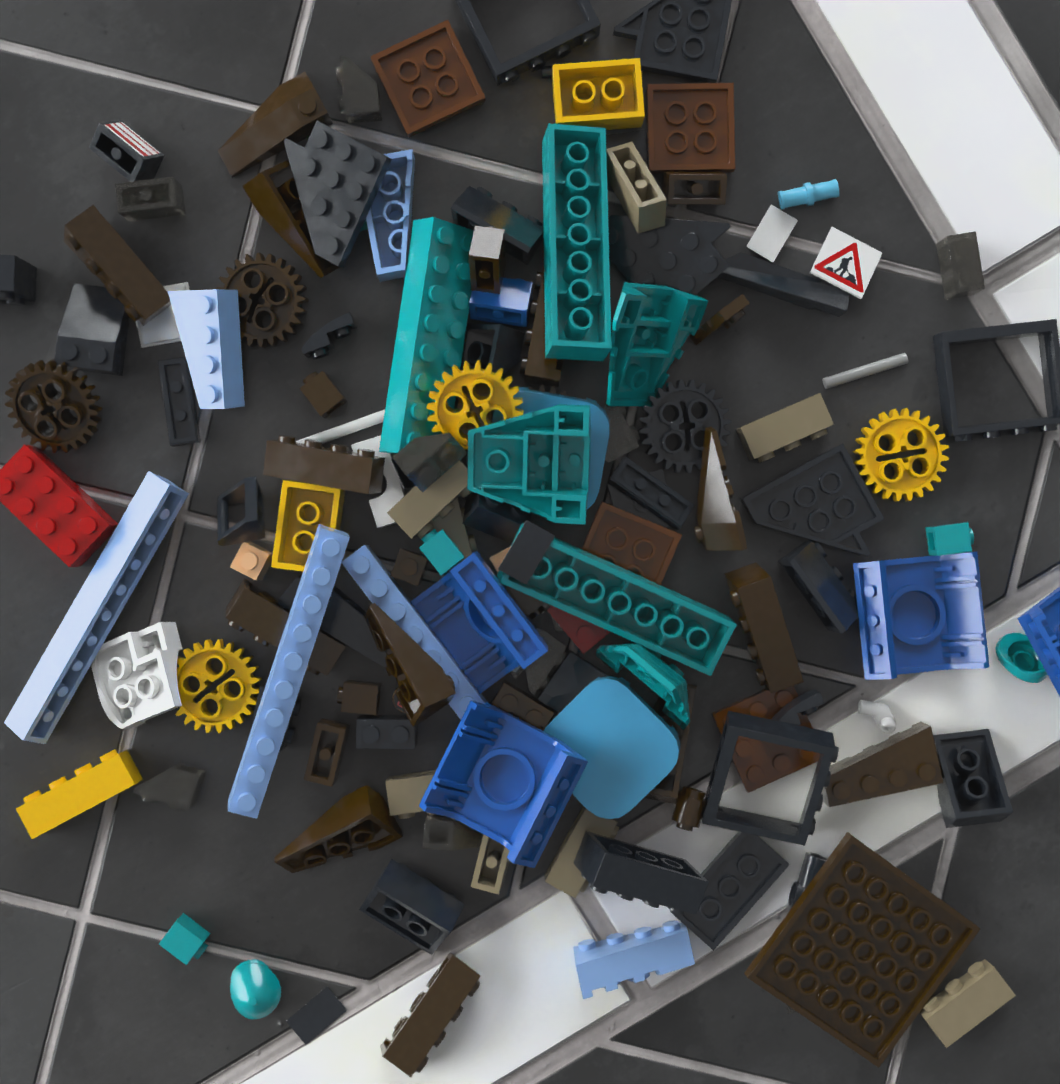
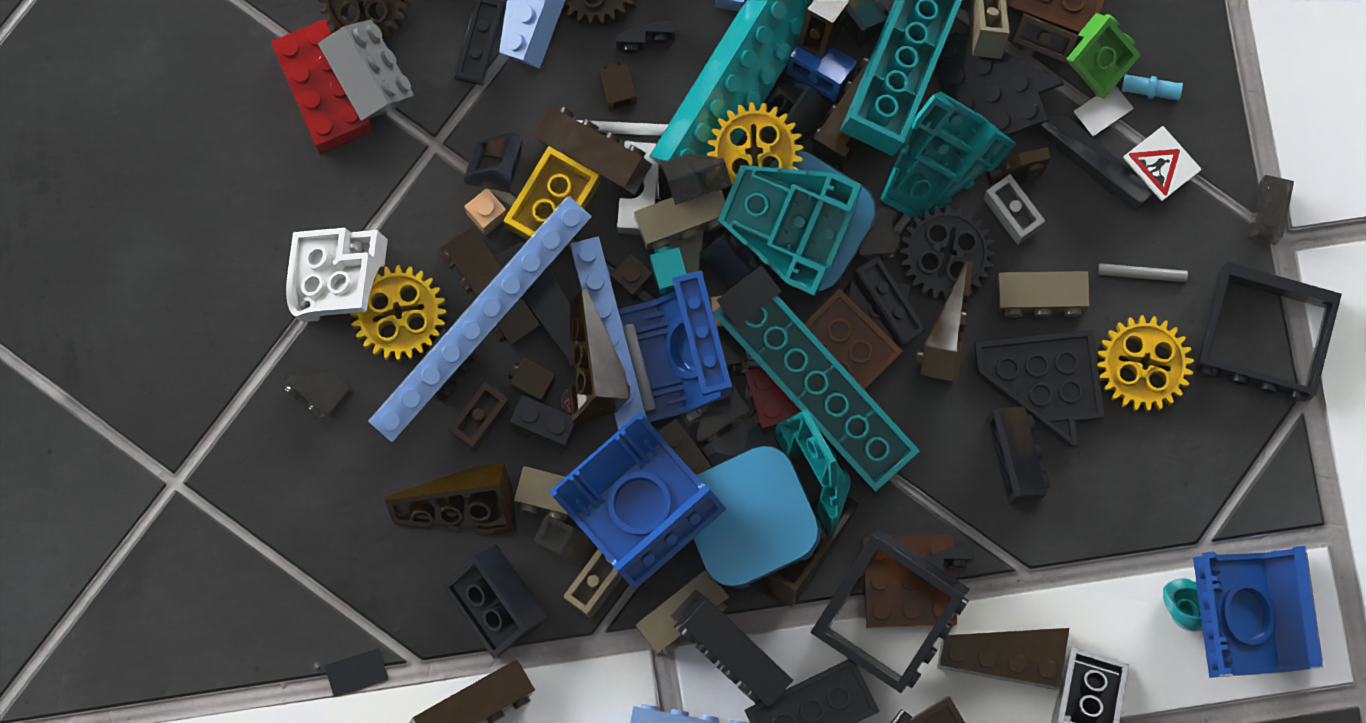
camera: 20 degrees right, 10 degrees down
light blue brick [4,471,189,744] -> none
yellow brick [16,749,143,839] -> none
teal brick [159,913,211,965] -> none
teal hat [230,959,281,1019] -> none
dark brown brick [672,786,707,831] -> none
dark brown wedge [724,562,804,693] -> none
blue panel [853,552,989,680] -> none
white arm [858,700,897,734] -> none
teal brick [925,523,974,556] -> none
none -> light grey brick [318,19,414,121]
none -> light grey bar [623,324,656,413]
none -> light grey brick [983,174,1045,245]
none -> bright green plate [1066,13,1141,99]

